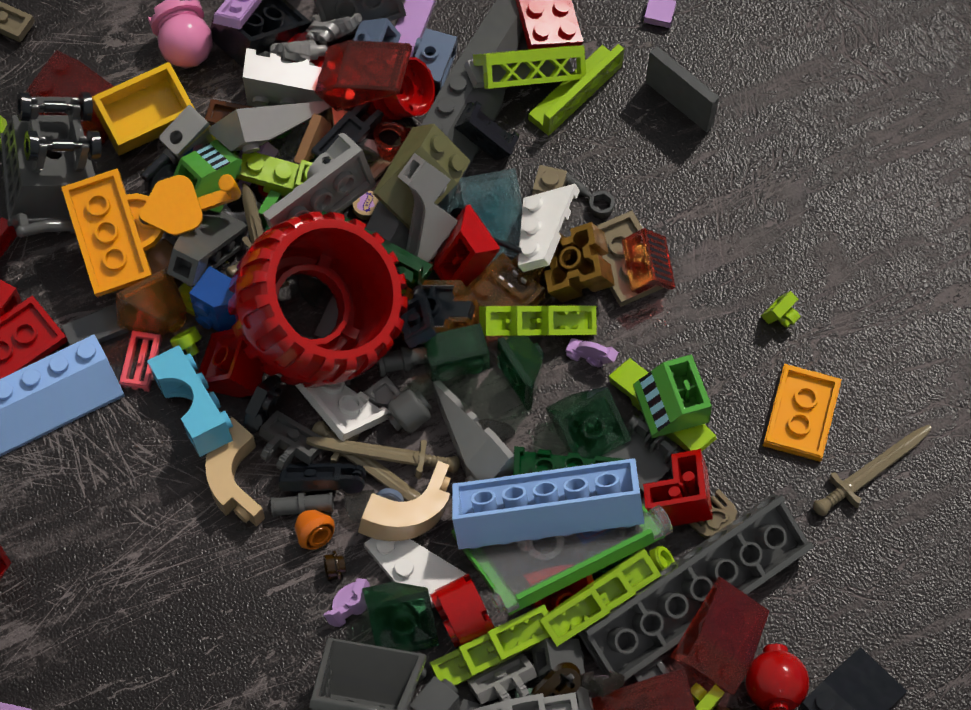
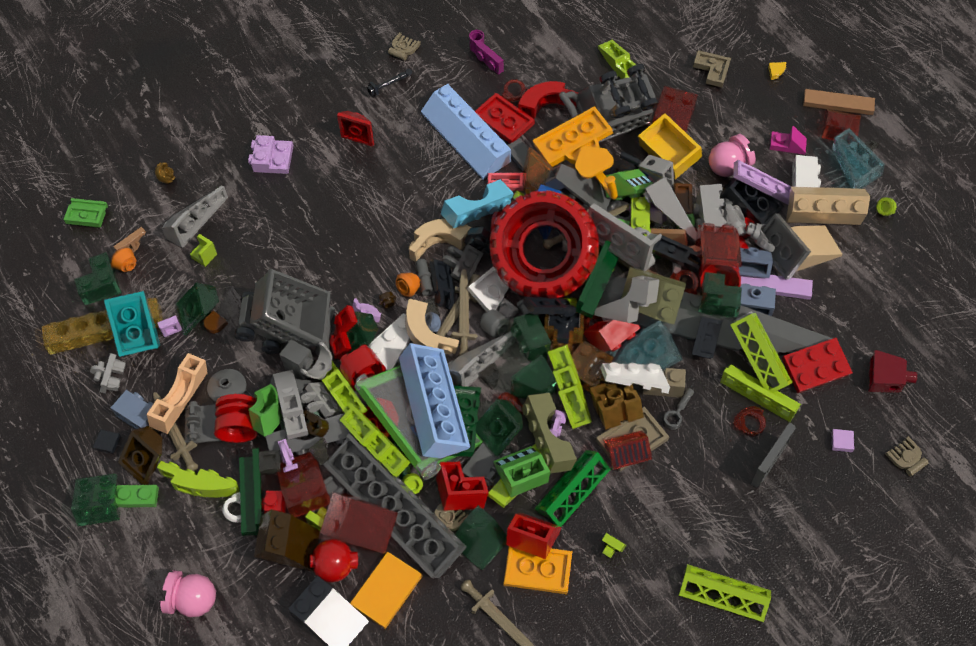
camera: 85 degrees right, 5 degrees down
none -> light grey helmet [300,342,332,380]
none -> red tile [330,305,358,359]
none -> light orange tile [350,552,423,629]
none -> clear green slope [455,505,507,570]
none -> clear red arm [498,392,523,416]
none -> red slope [506,513,561,559]
none -> olive arch [522,393,577,473]
none -> green fence [535,450,611,527]
none -> lime fence [679,564,771,622]
none -> clear green brick [698,272,742,317]
none -> clear red piece [734,406,766,435]

